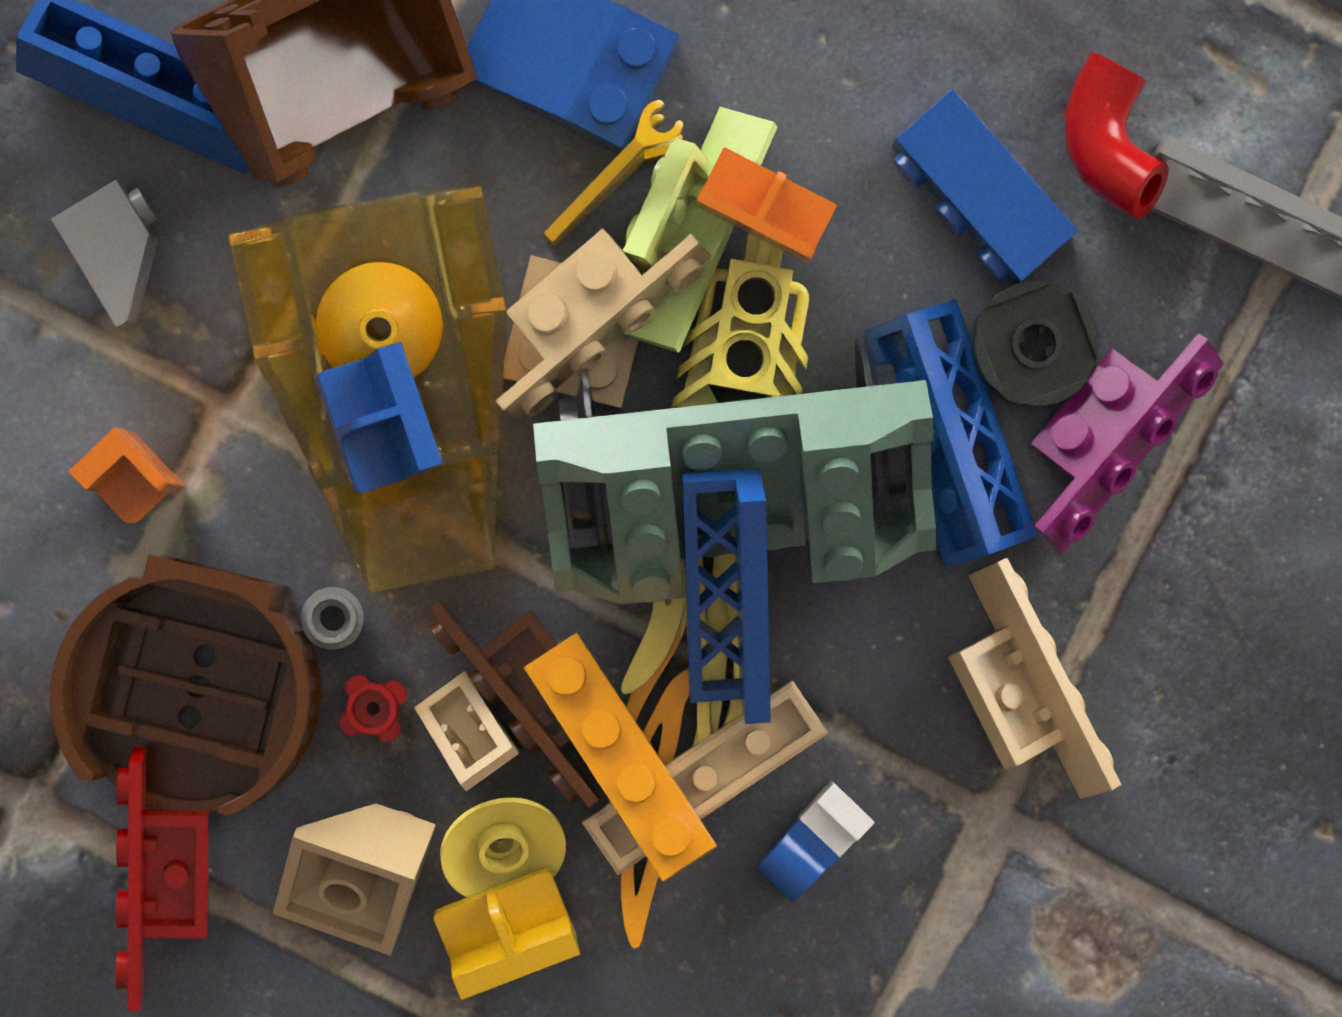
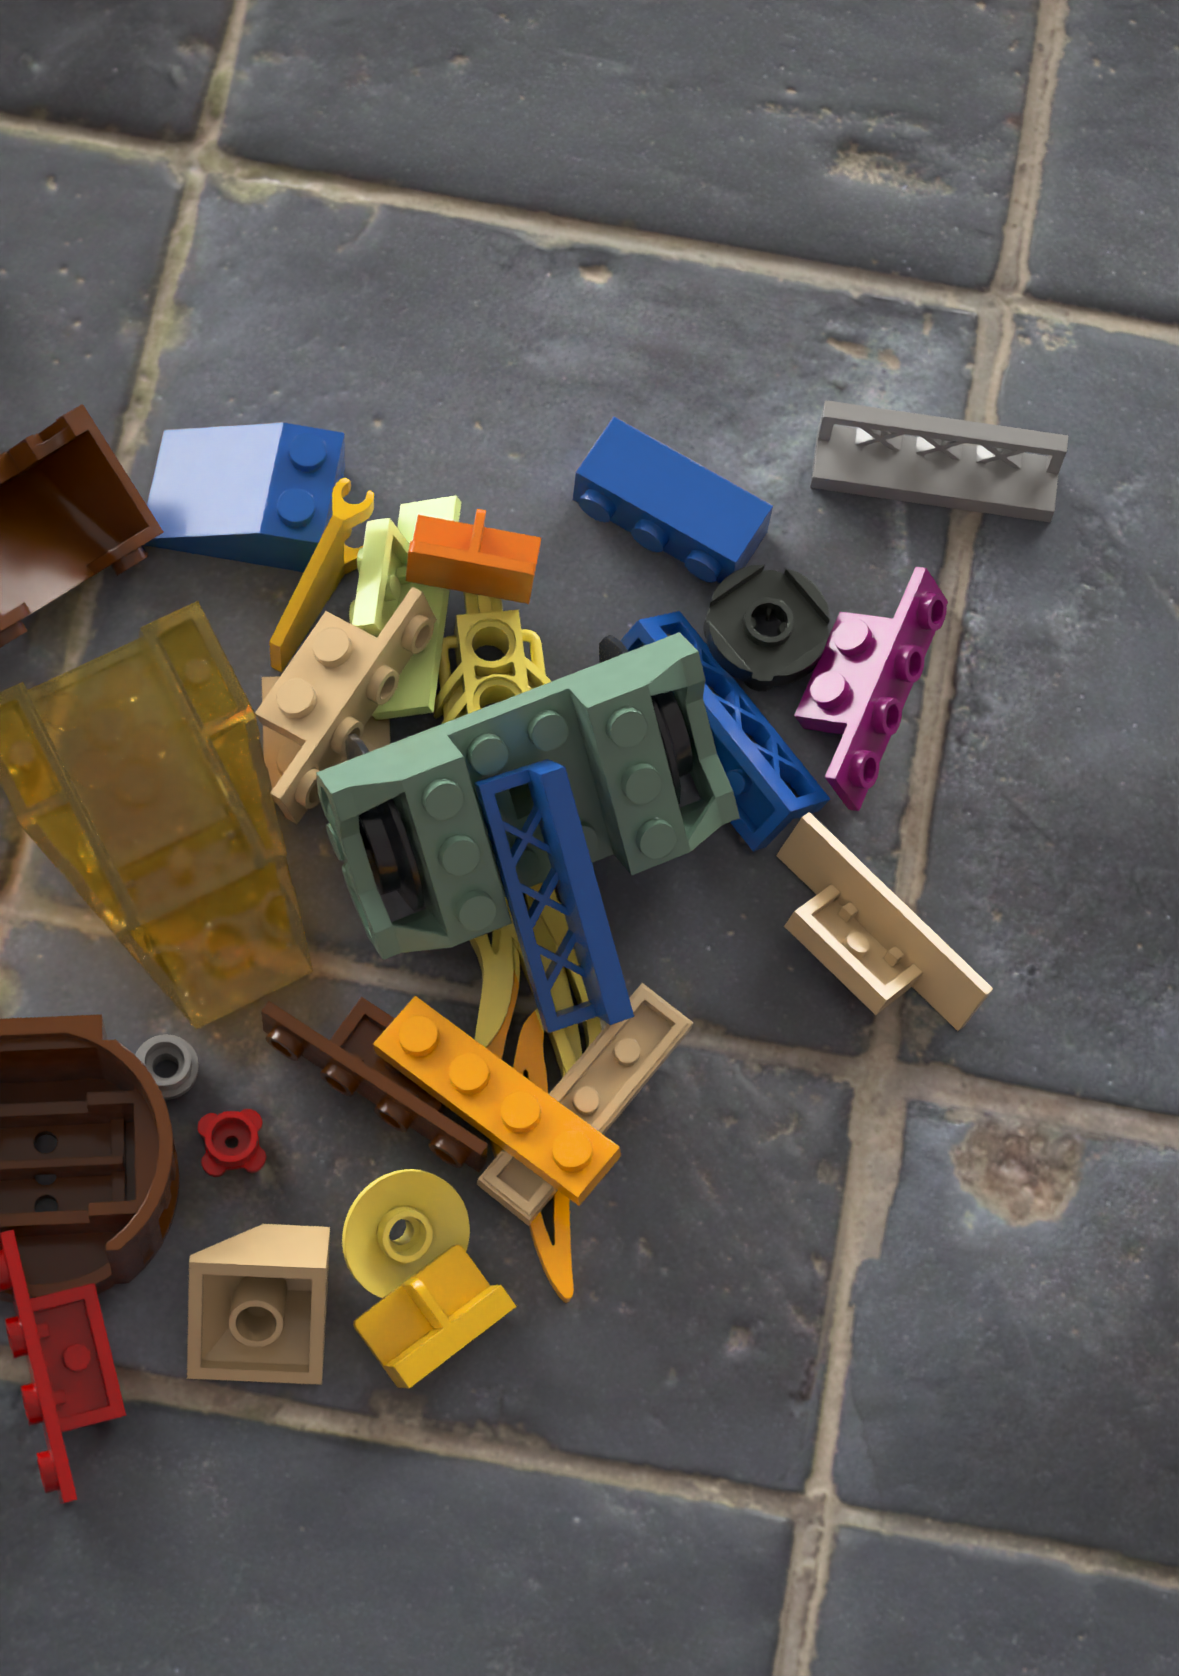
camera: 25 degrees left, 20 degrees down
yellow dish [316,262,443,378] -> none
blue panel [316,342,443,494] -> none
tan slope [414,671,522,791] -> none
leg [755,779,875,903] -> none
red cylinder [1064,51,1169,219] -> none

